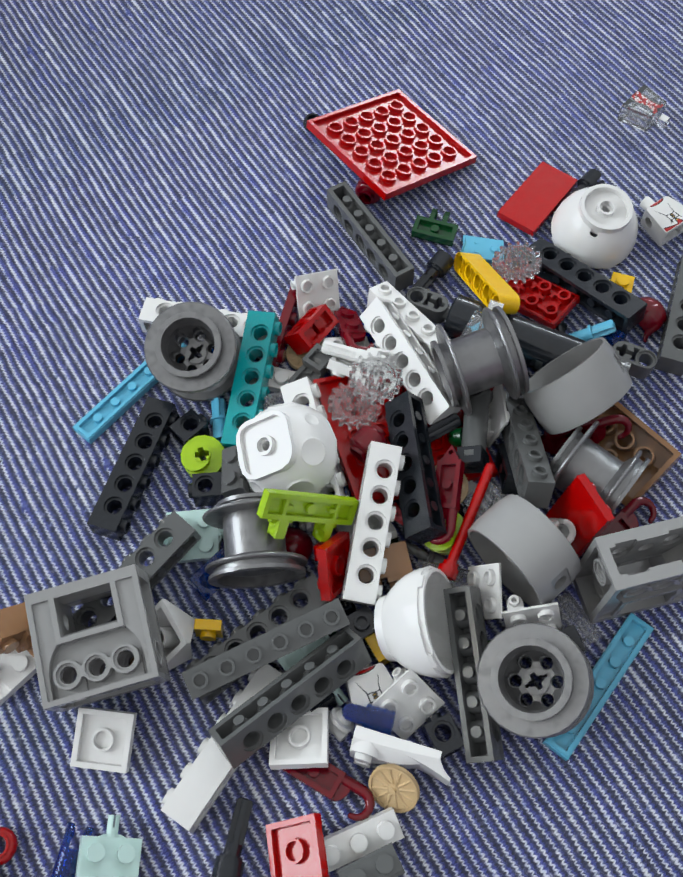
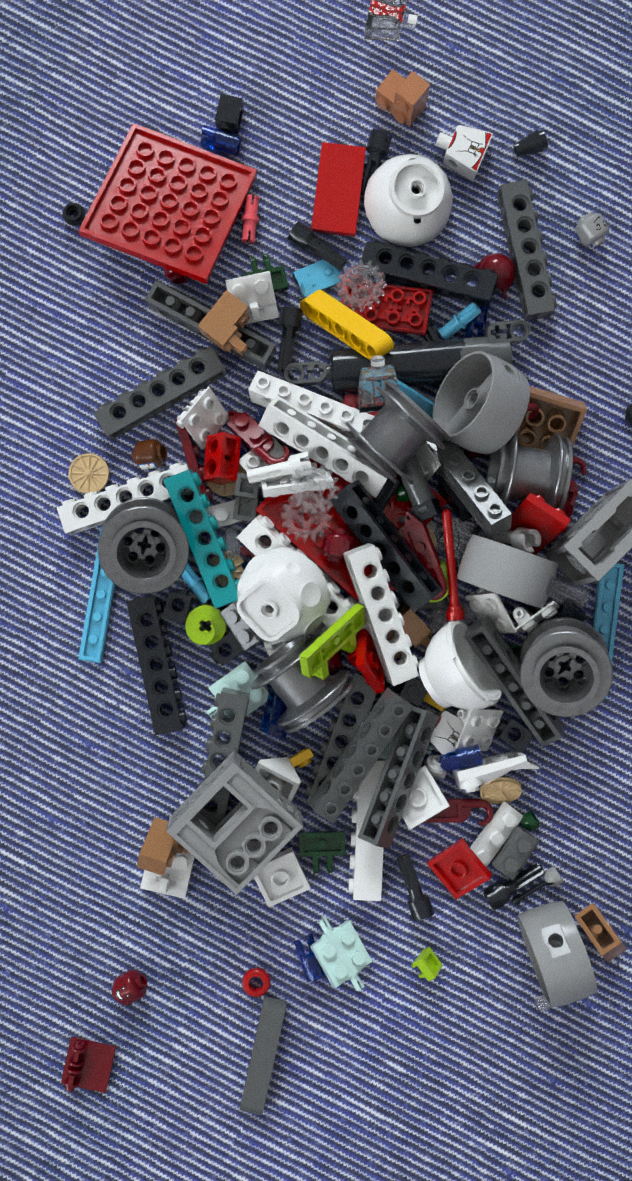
camera: 30 degrees left, 25 degrees up
yellow plate [610,272,635,293] -> none
none -> tan wheel [68,453,110,494]
none -> dark grey brick [94,346,227,441]
none -> reddish brown head [131,439,167,470]
none -> medium nougat hinge [198,290,250,356]
none -> clear blue hinge [200,125,242,157]
none -> black brick [215,94,244,135]
none -> white hinge [225,271,279,324]
none -> coral pin [241,194,260,244]
none -> black piece [288,221,347,270]
none -> dark green hinge [299,831,346,874]
none -> nougat brick [375,69,430,127]
none -> dark green hinge [521,810,541,831]

